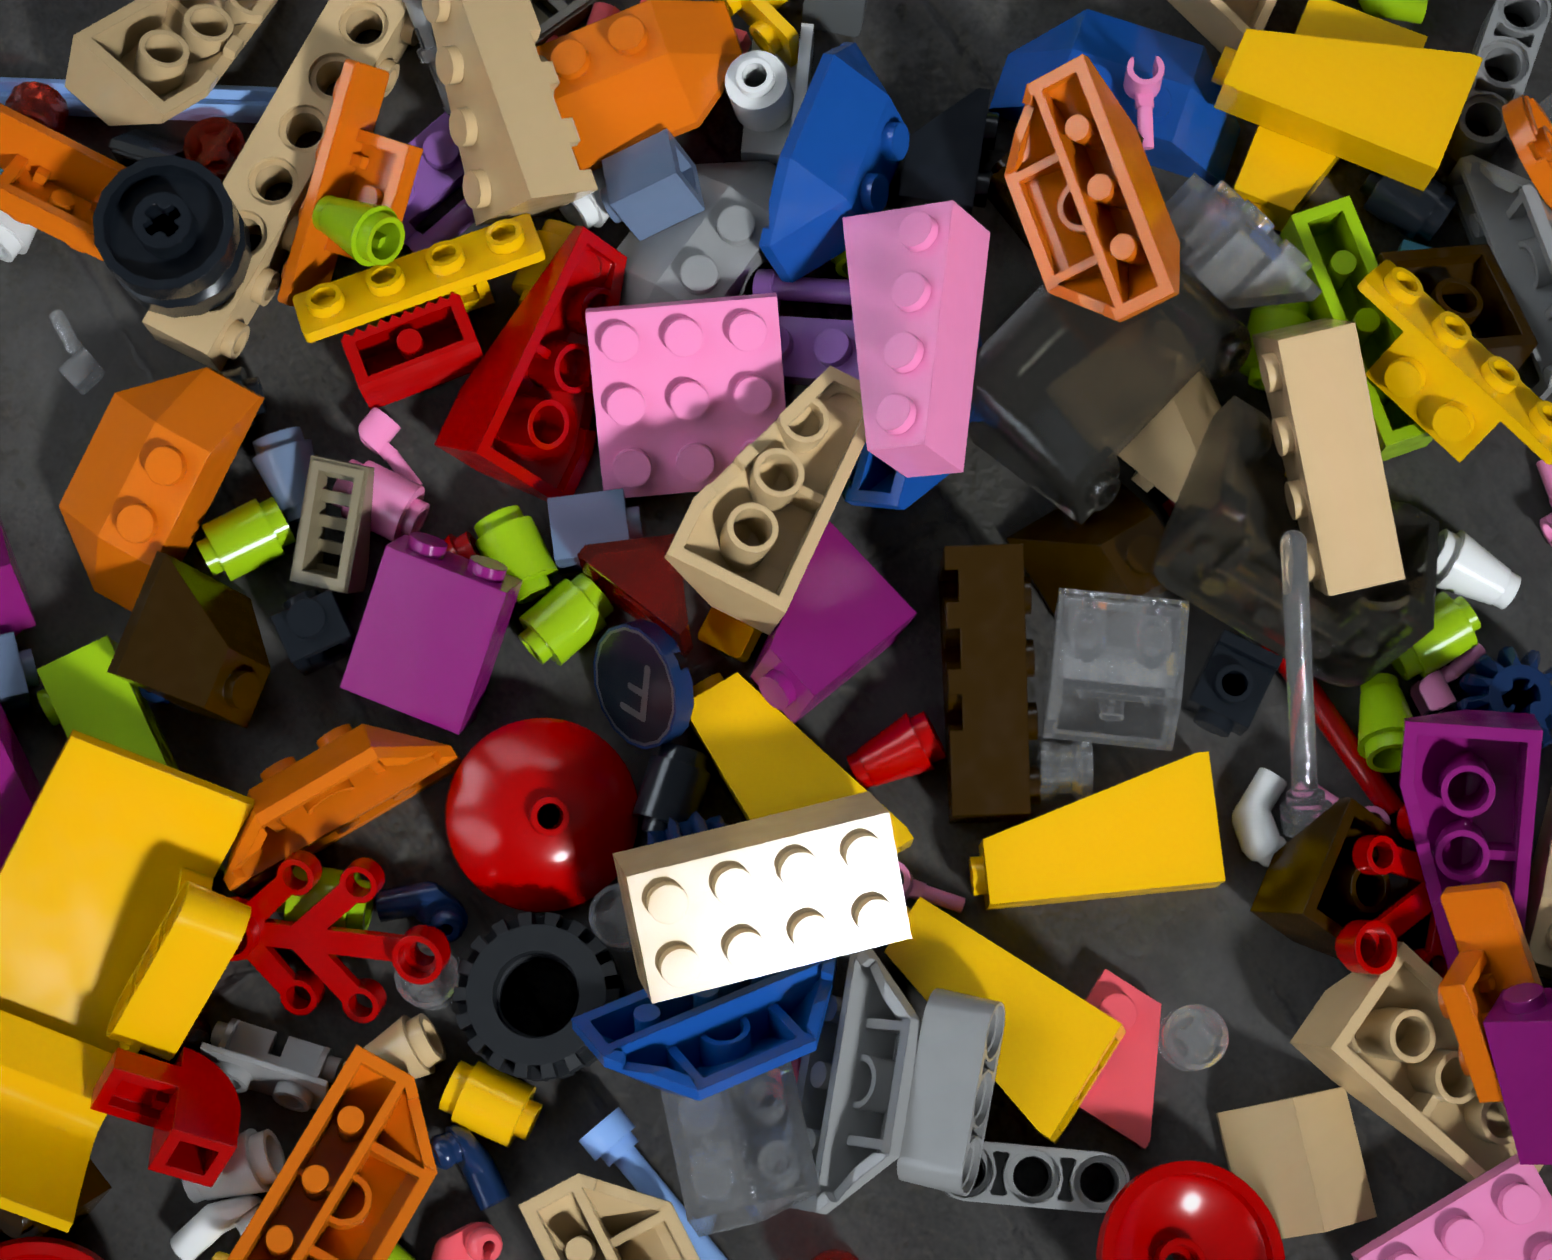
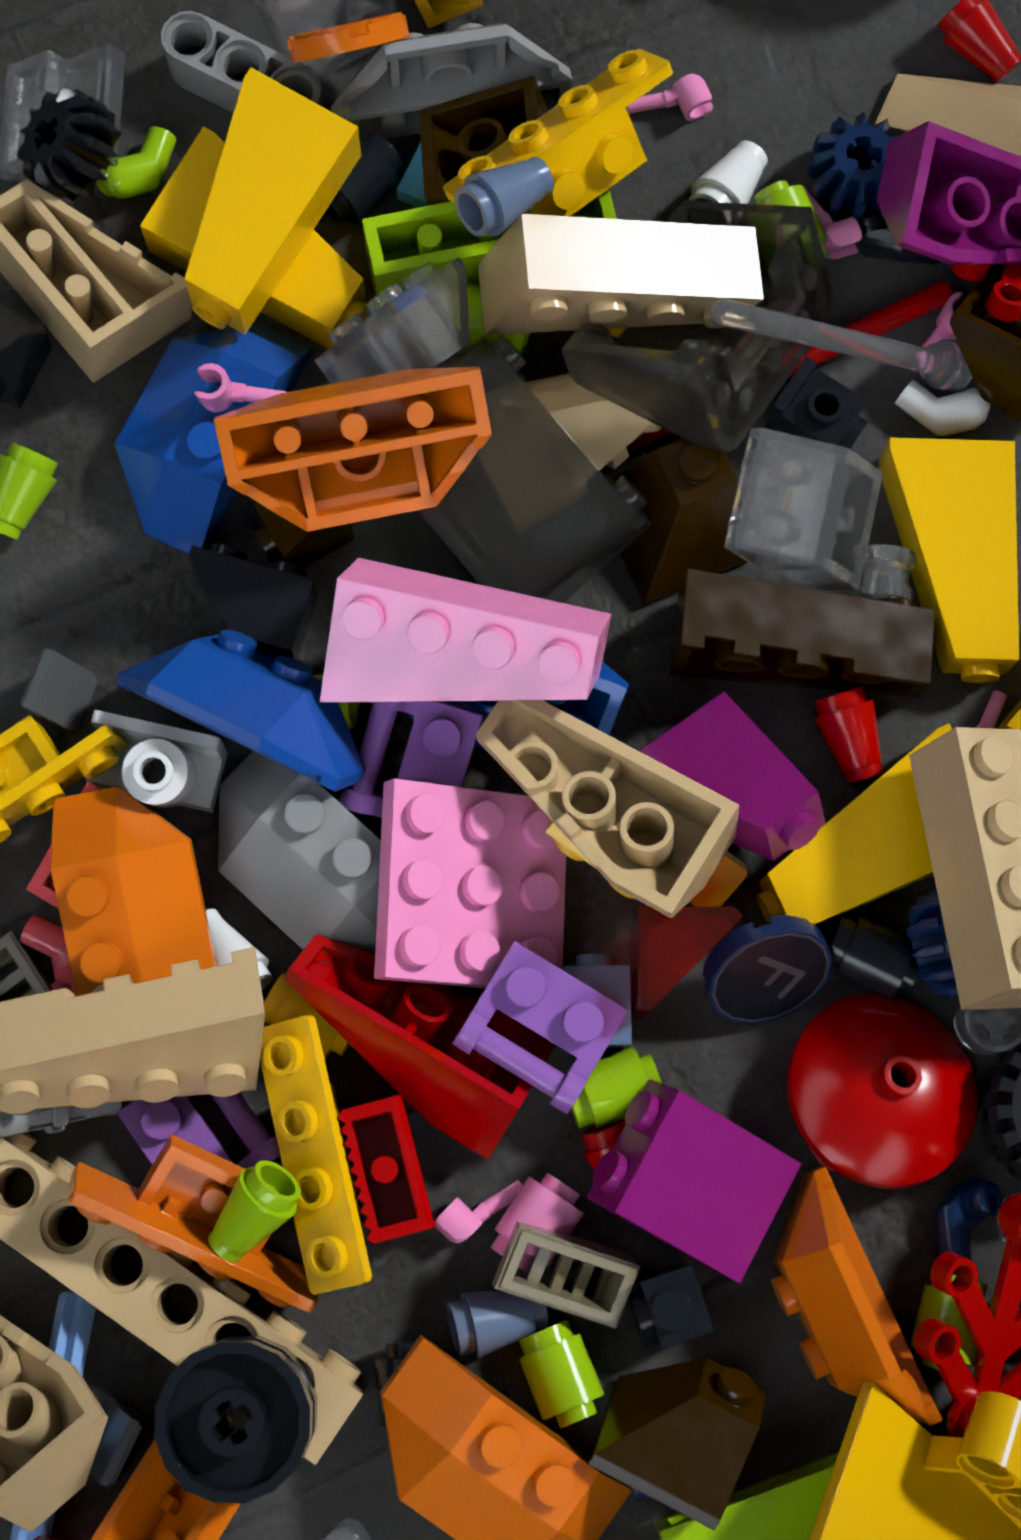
camera: 90 degrees left, 0 degrees up
clear red wheel [183,117,246,183] -> none
lime brick [518,573,614,666] -> none
sand blue brick [600,128,705,241] -> none
lime cone [1357,673,1413,773] -> none
none -> medium lavender plate [452,941,629,1114]
none -> sand blue cone [454,157,554,237]

